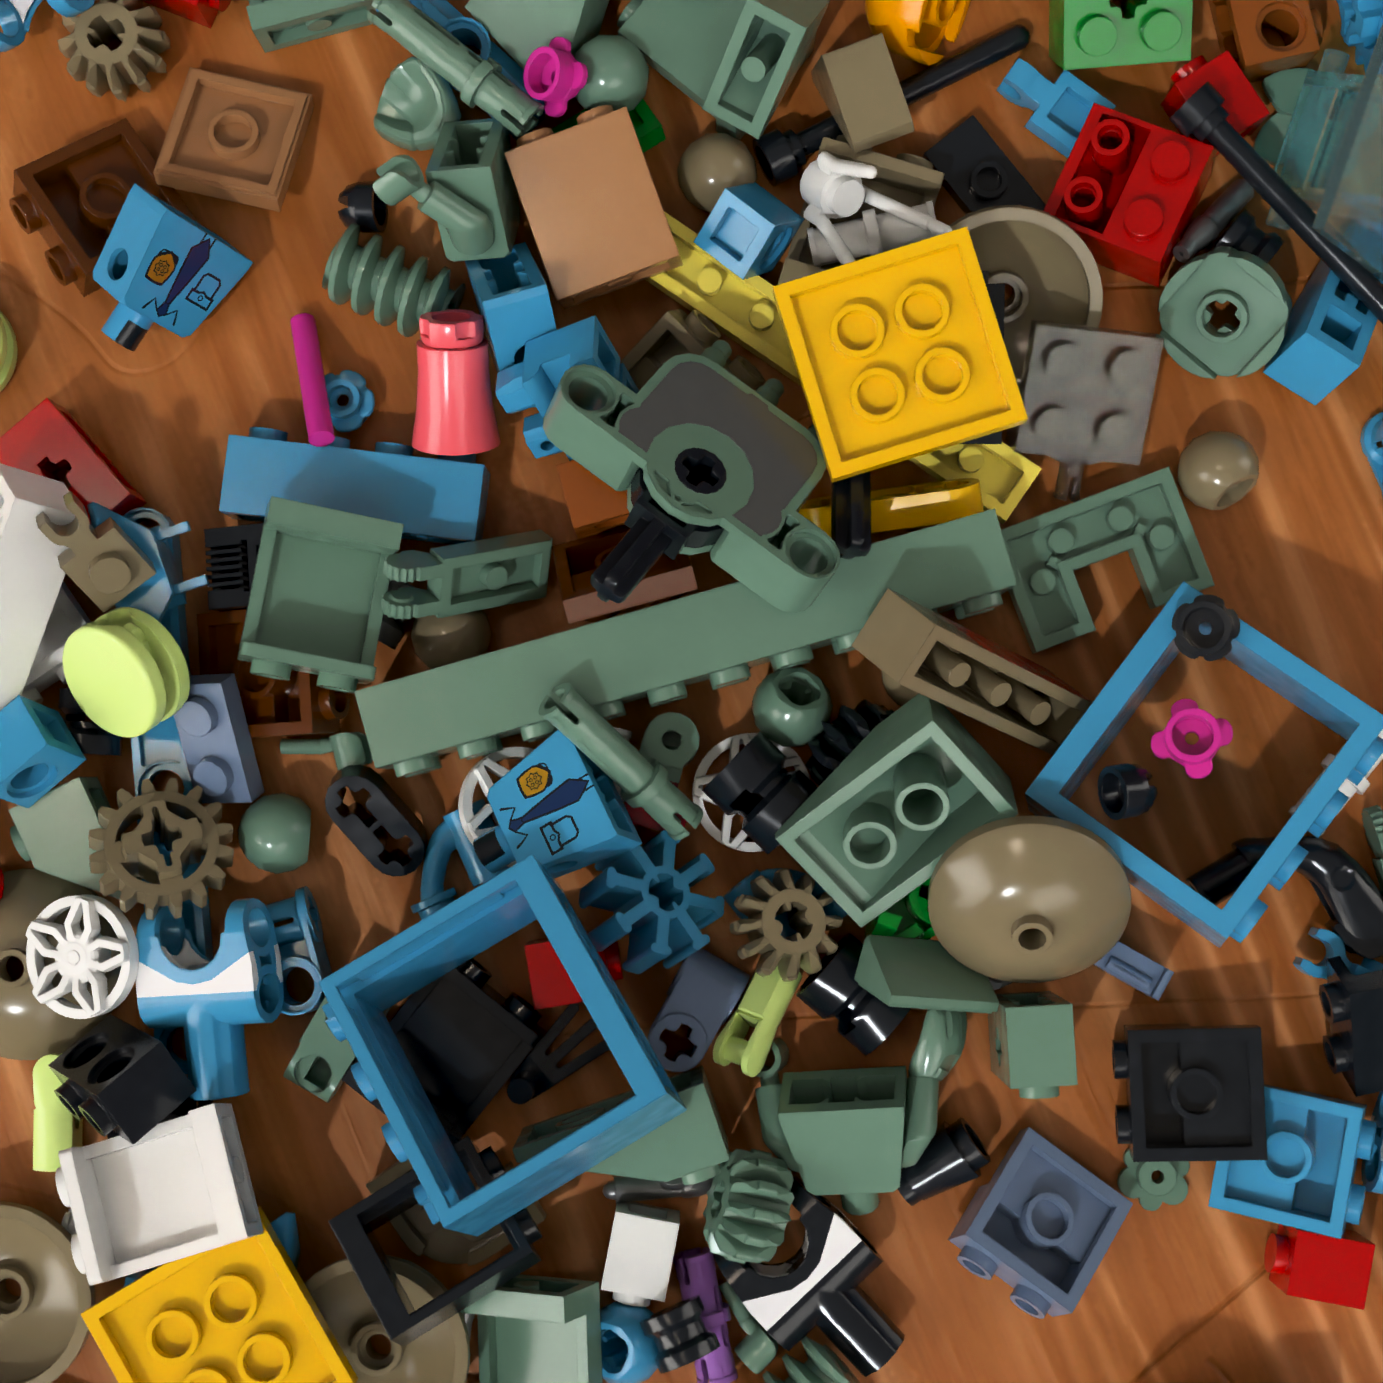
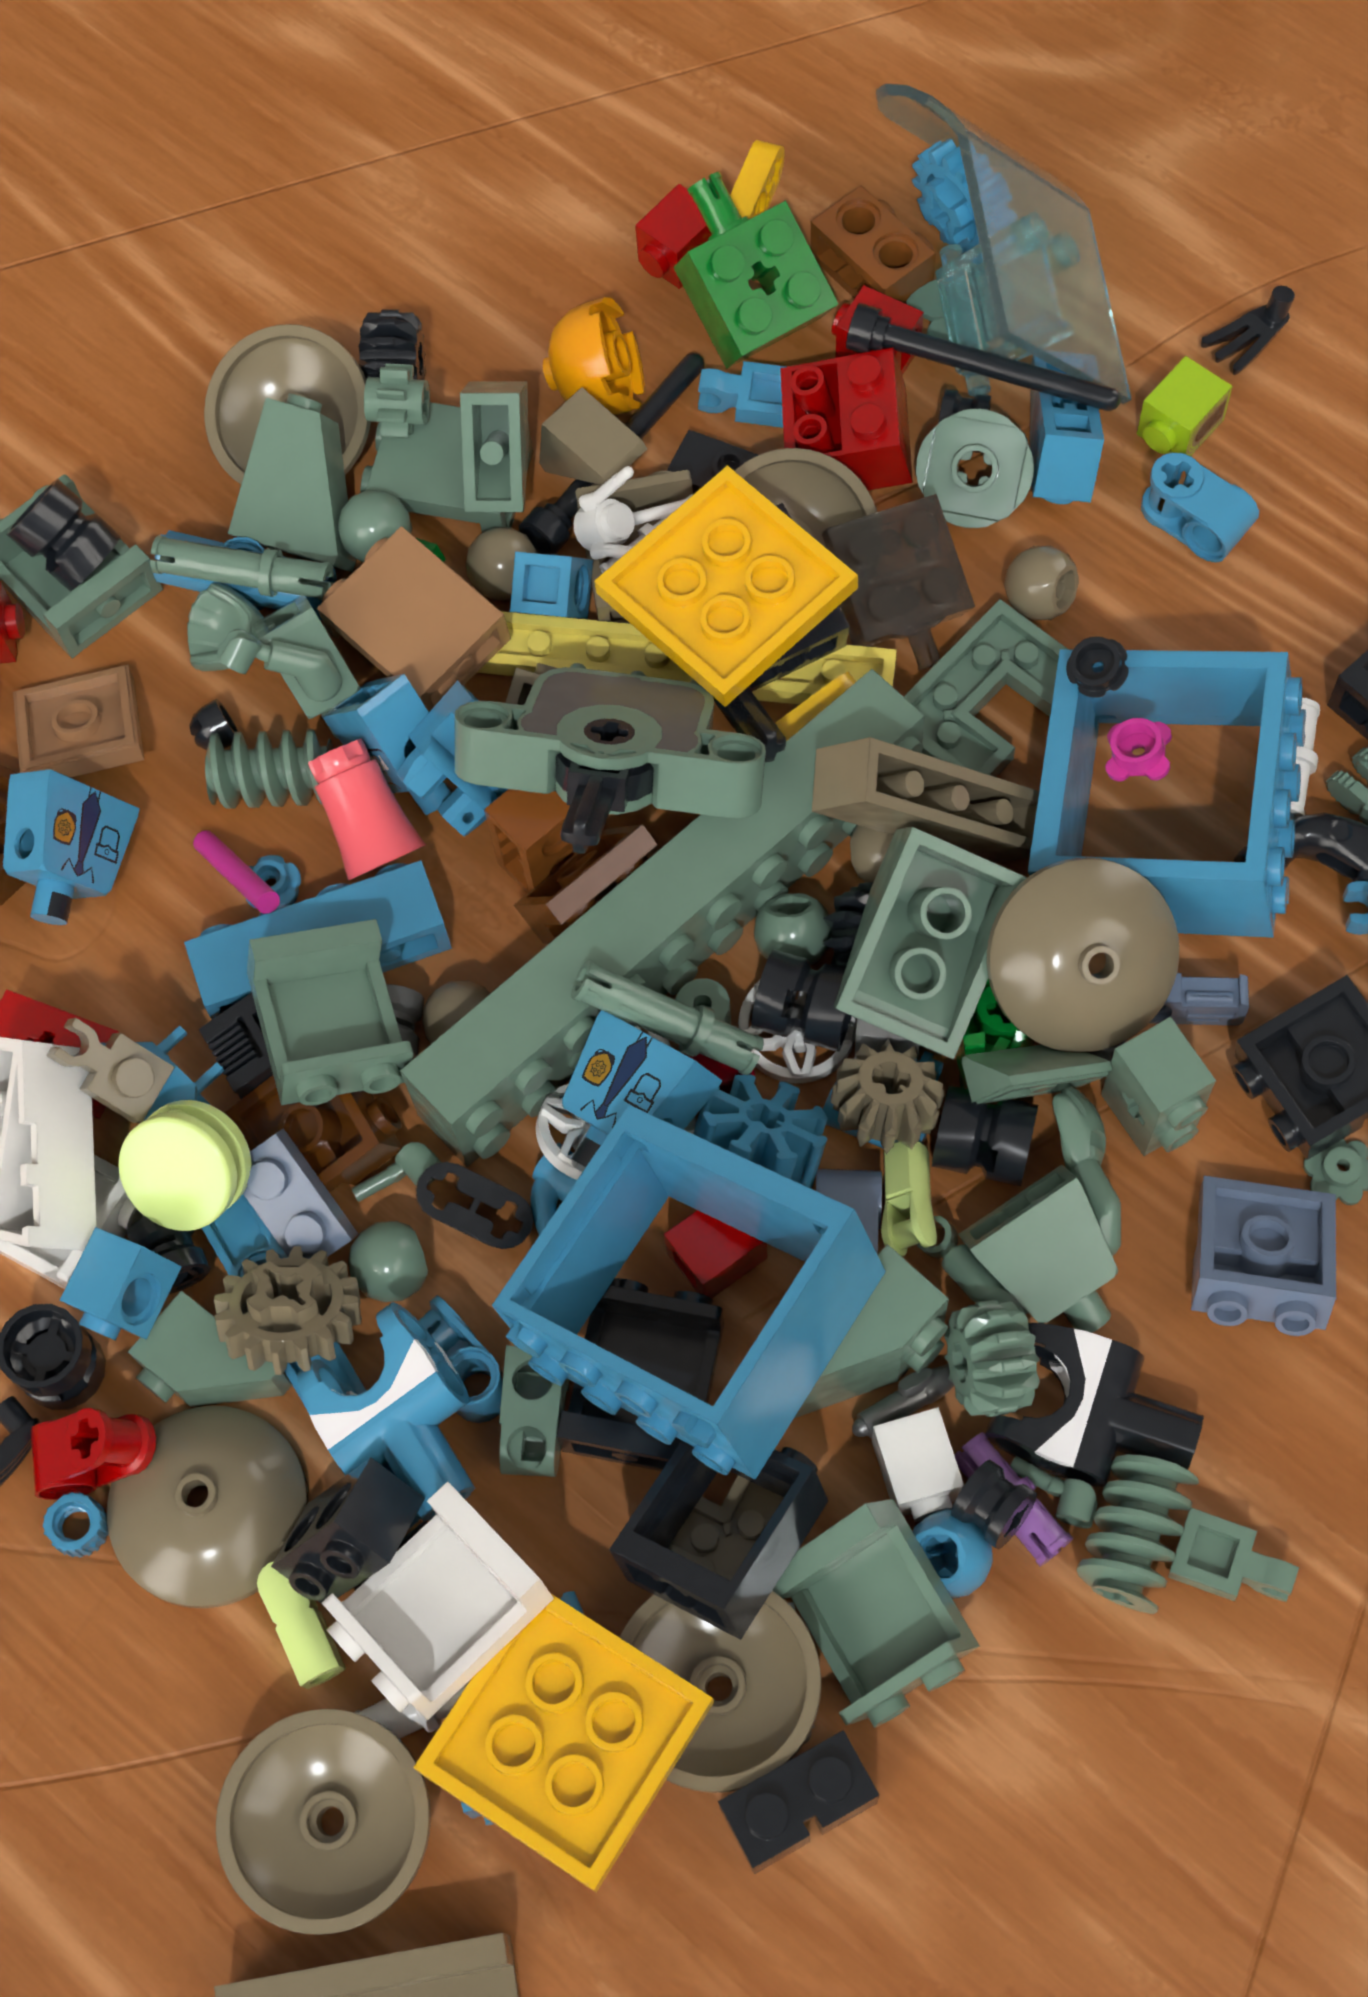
camera: 20 degrees left, 20 degrees down
white wheel [25,894,139,1019] -> none
sand green hinge [381,529,553,620] -> none
black piece [507,1003,610,1104] -> none
dark pink plate [523,37,588,117] -> none
black cone [898,1118,991,1206] -> none
black hinge [1098,763,1158,820] -> none
flat silver piece [1173,179,1254,263] -> none

